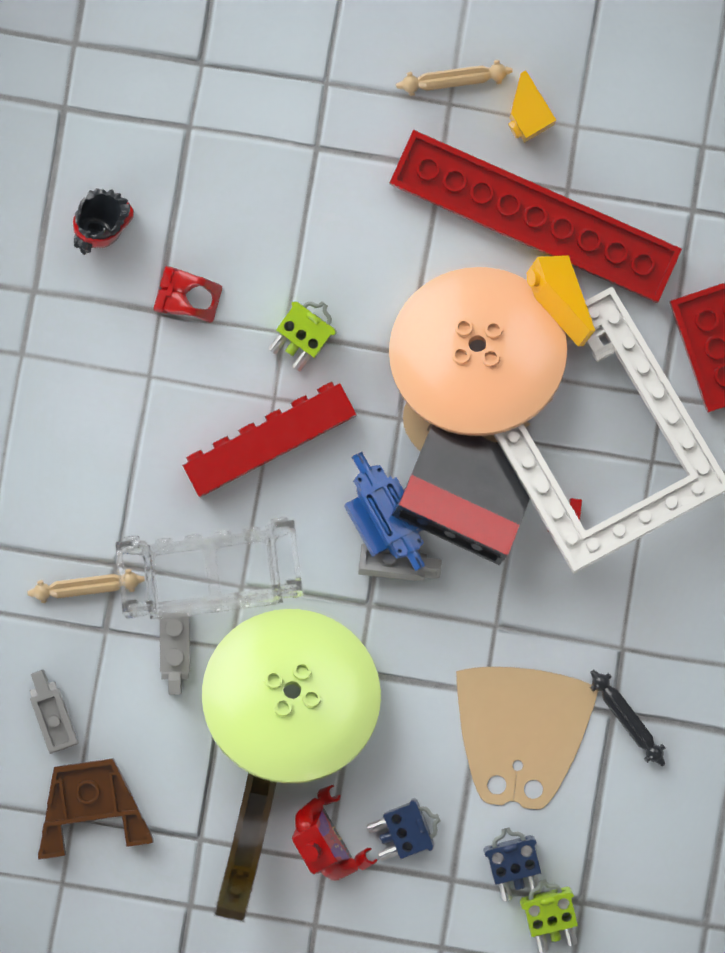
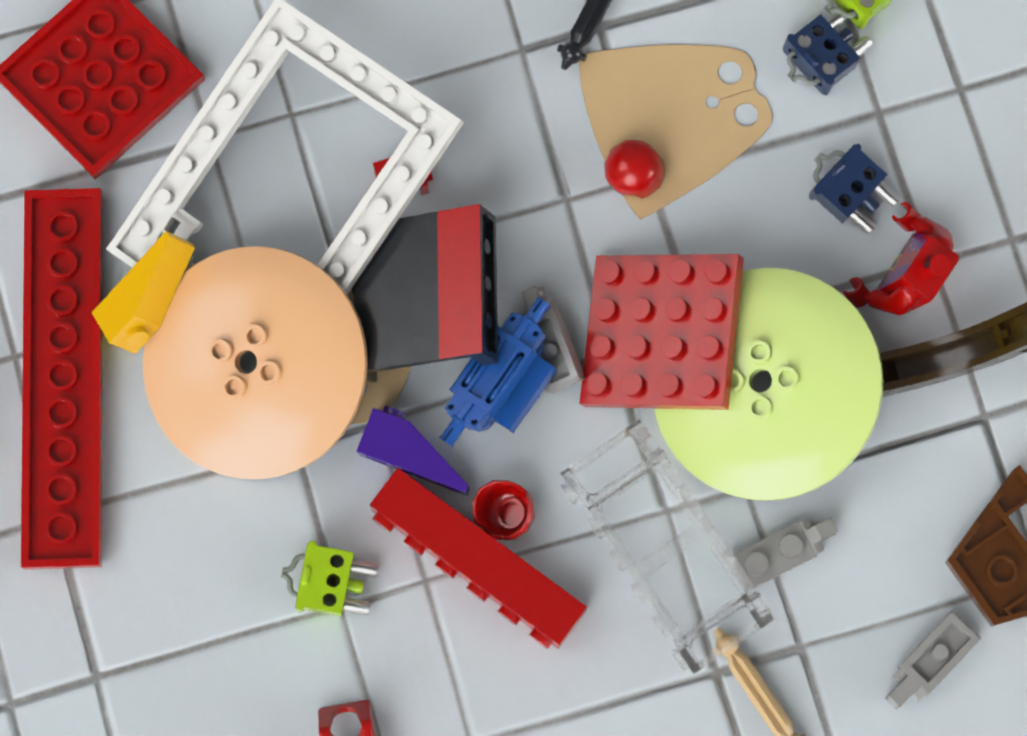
camera: 120 degrees left, 10 degrees down
none -> dark purple slope [356,406,470,496]
none -> red hair [472,480,535,541]
none -> plate [579,254,744,410]
none -> red hair [604,139,665,199]

